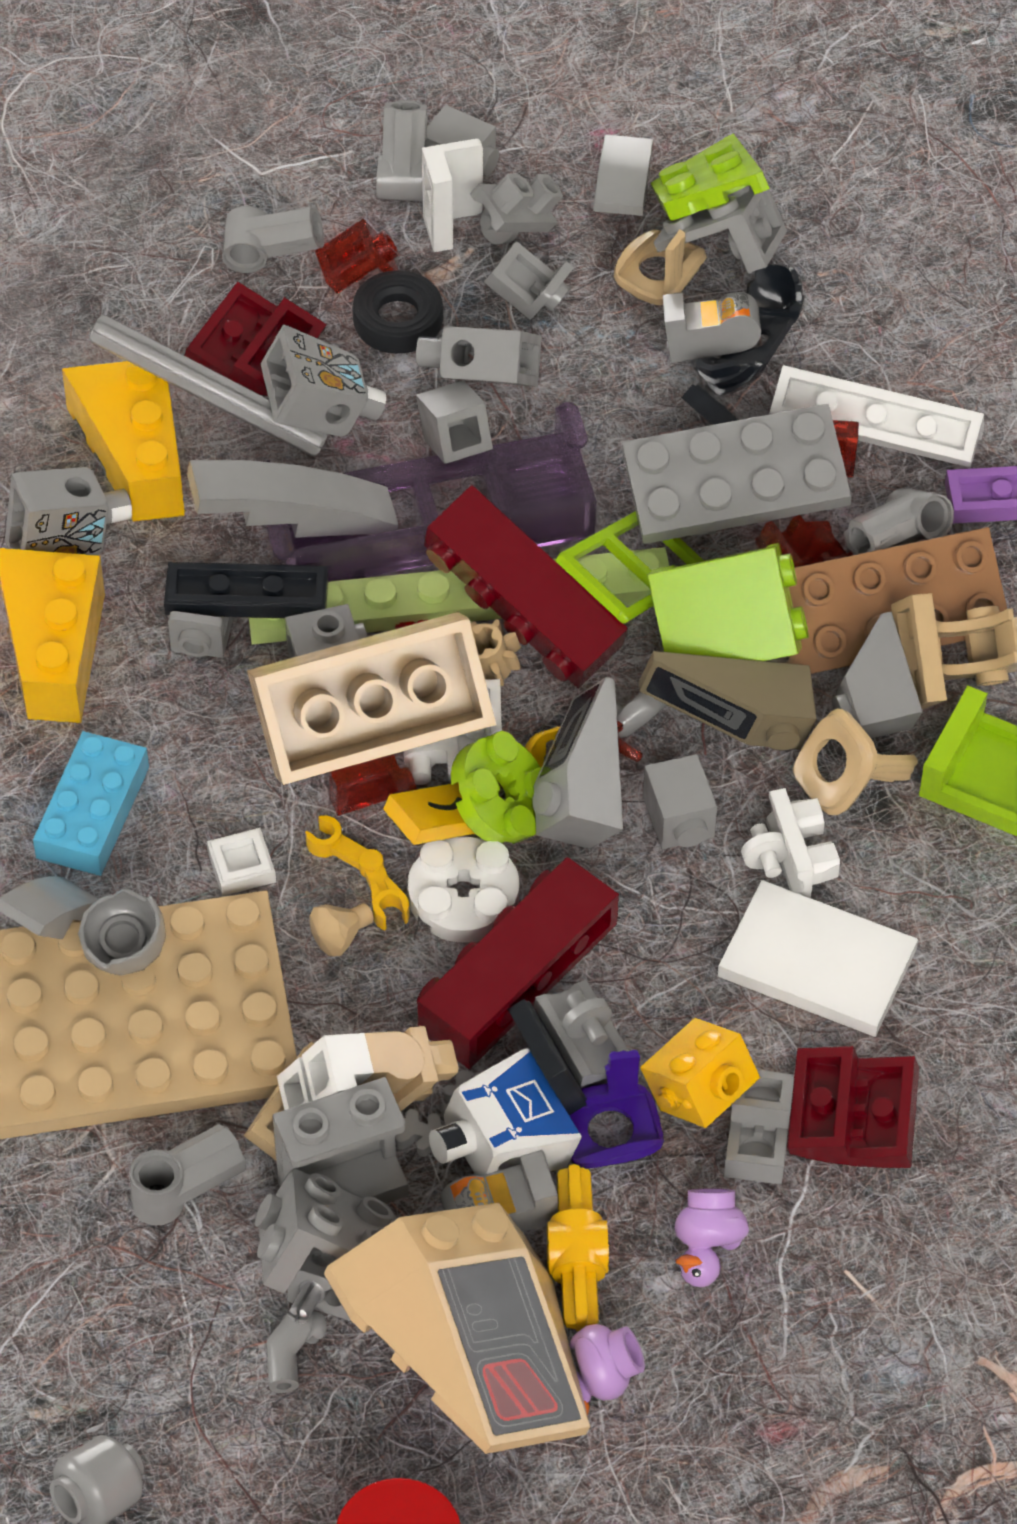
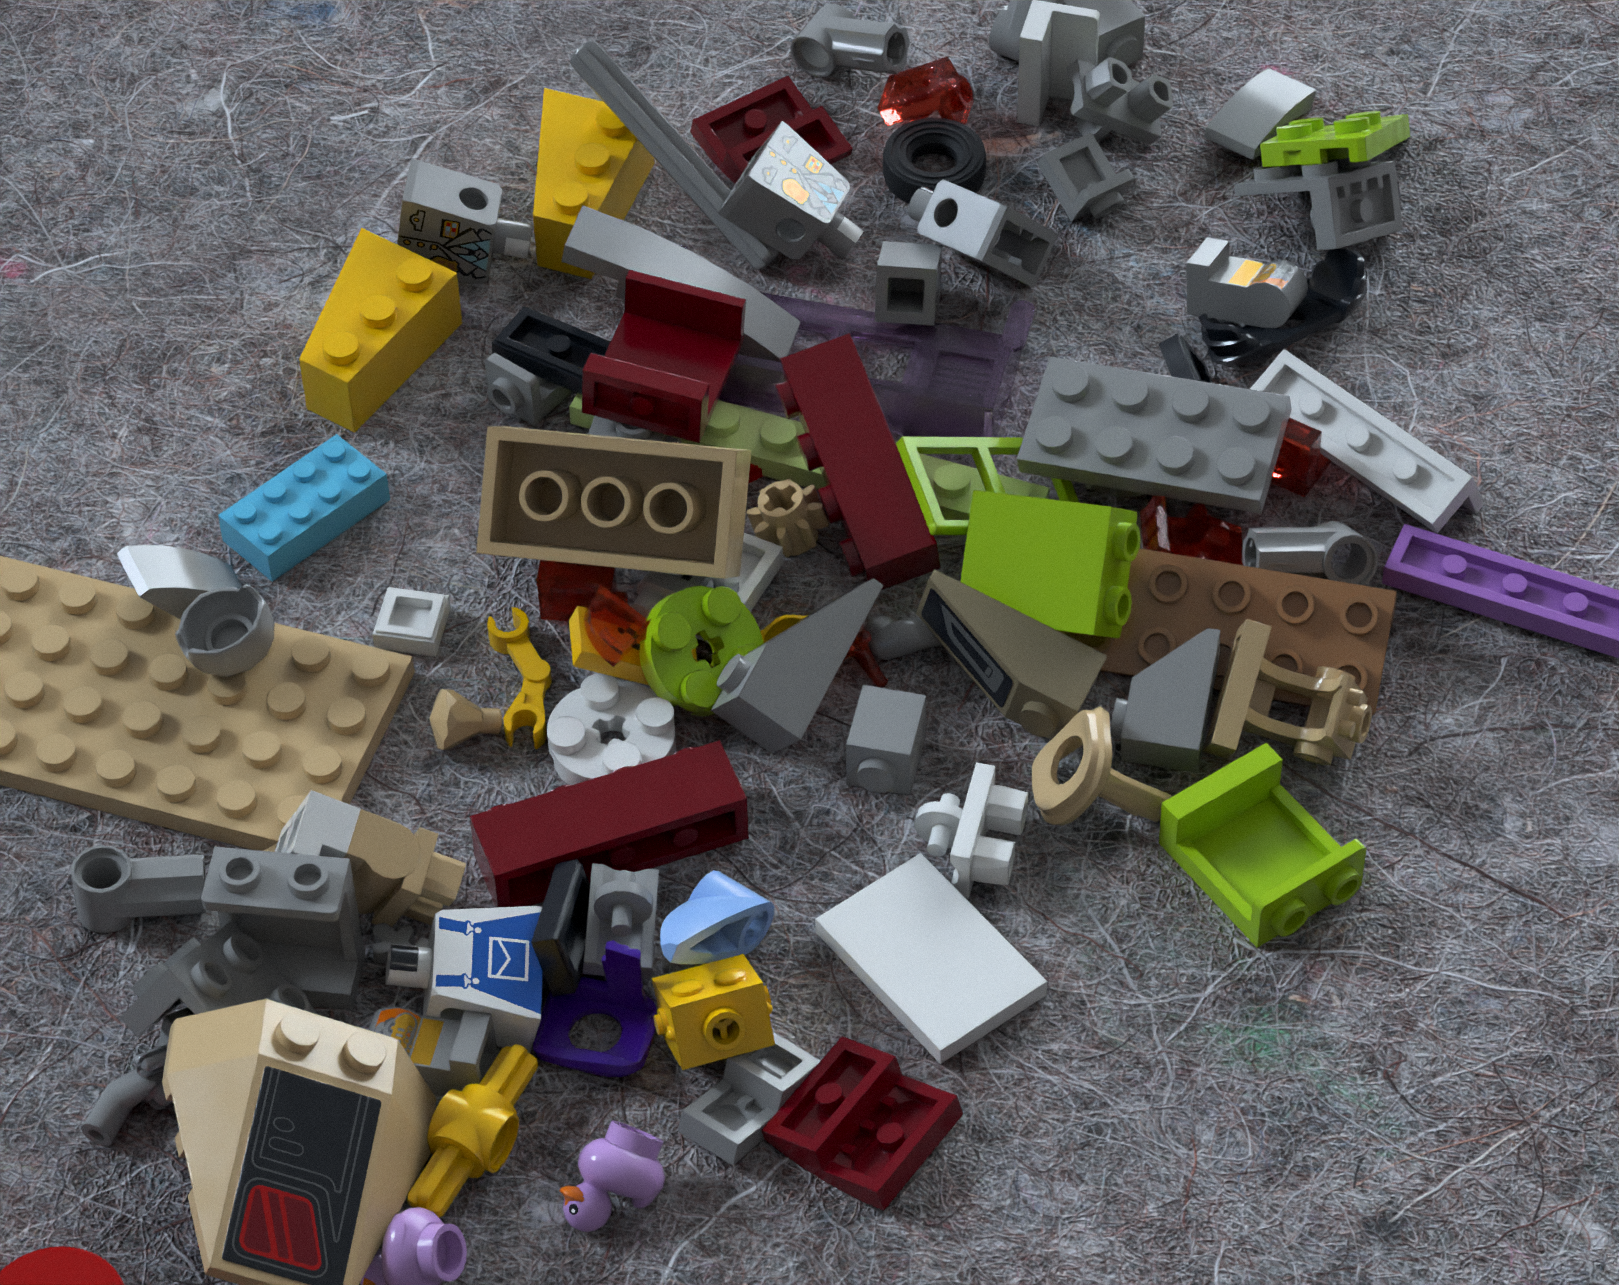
camera: 30 degrees right, 5 degrees down
tan piece [614,229,707,305] -> none
none -> dark red panel [582,270,746,443]
none -> clear red tile [584,585,650,667]
none -> light blue piece [660,870,774,964]

